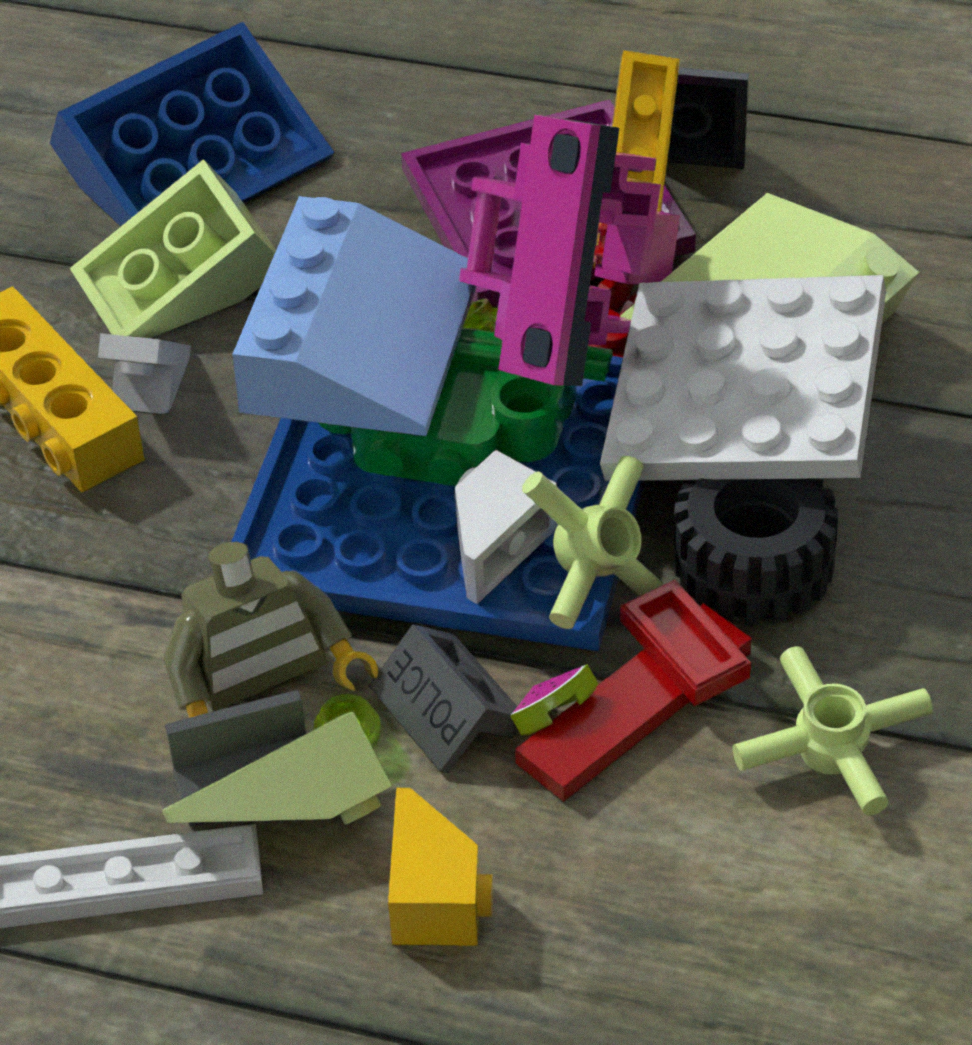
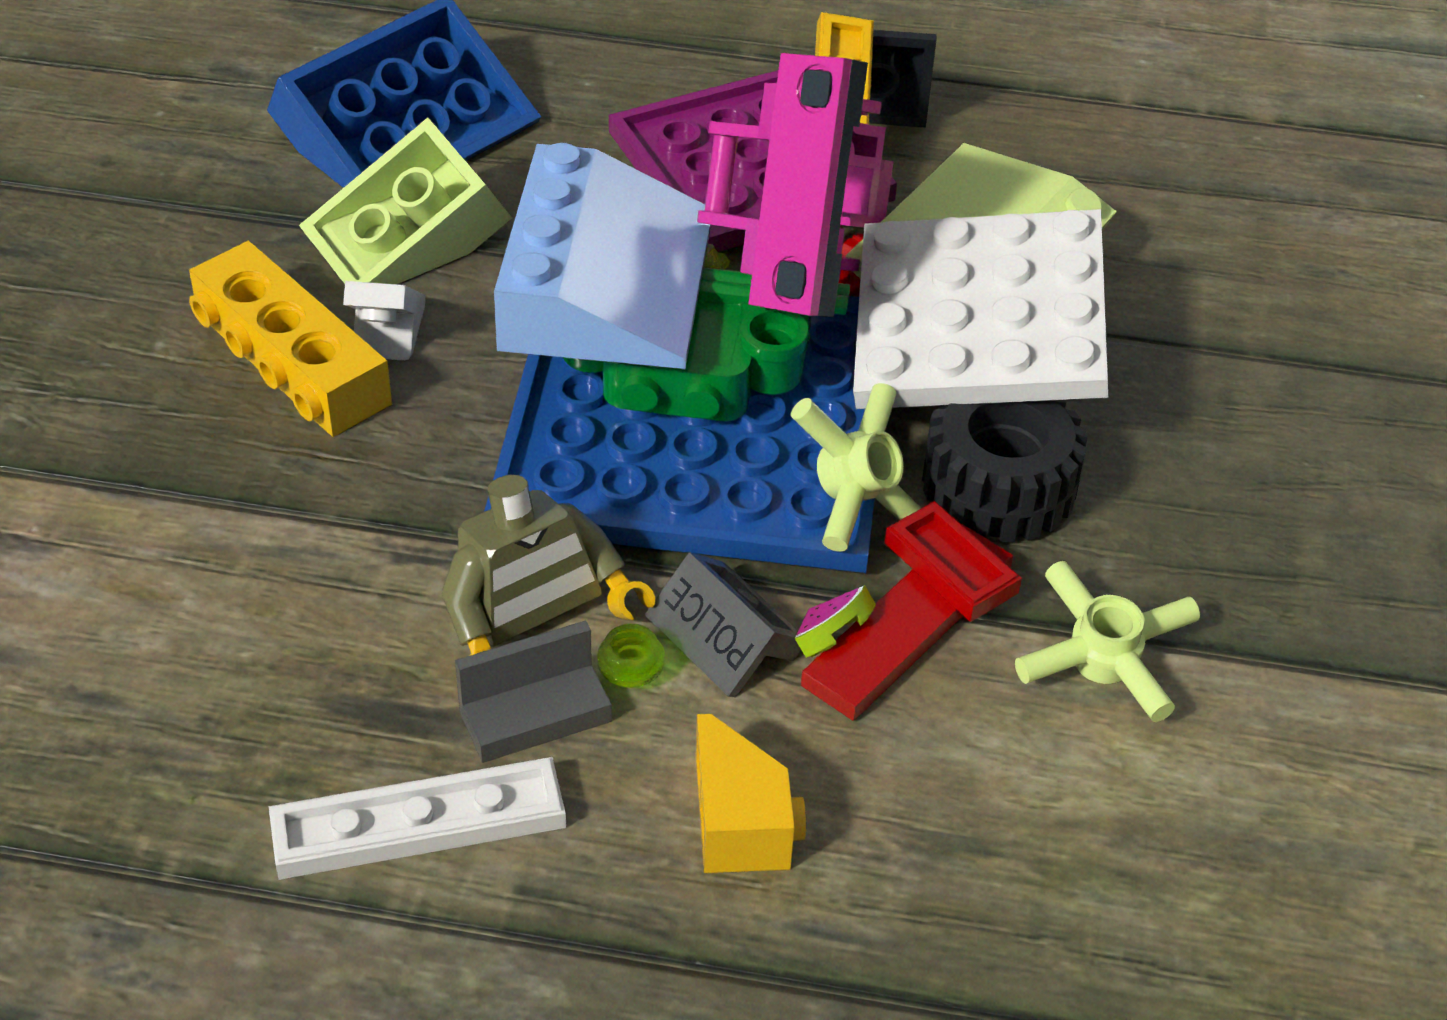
camera: 10 degrees left, 0 degrees up
yellowish green slope [162,712,392,825] -> none
white slope [454,450,558,604] -> none

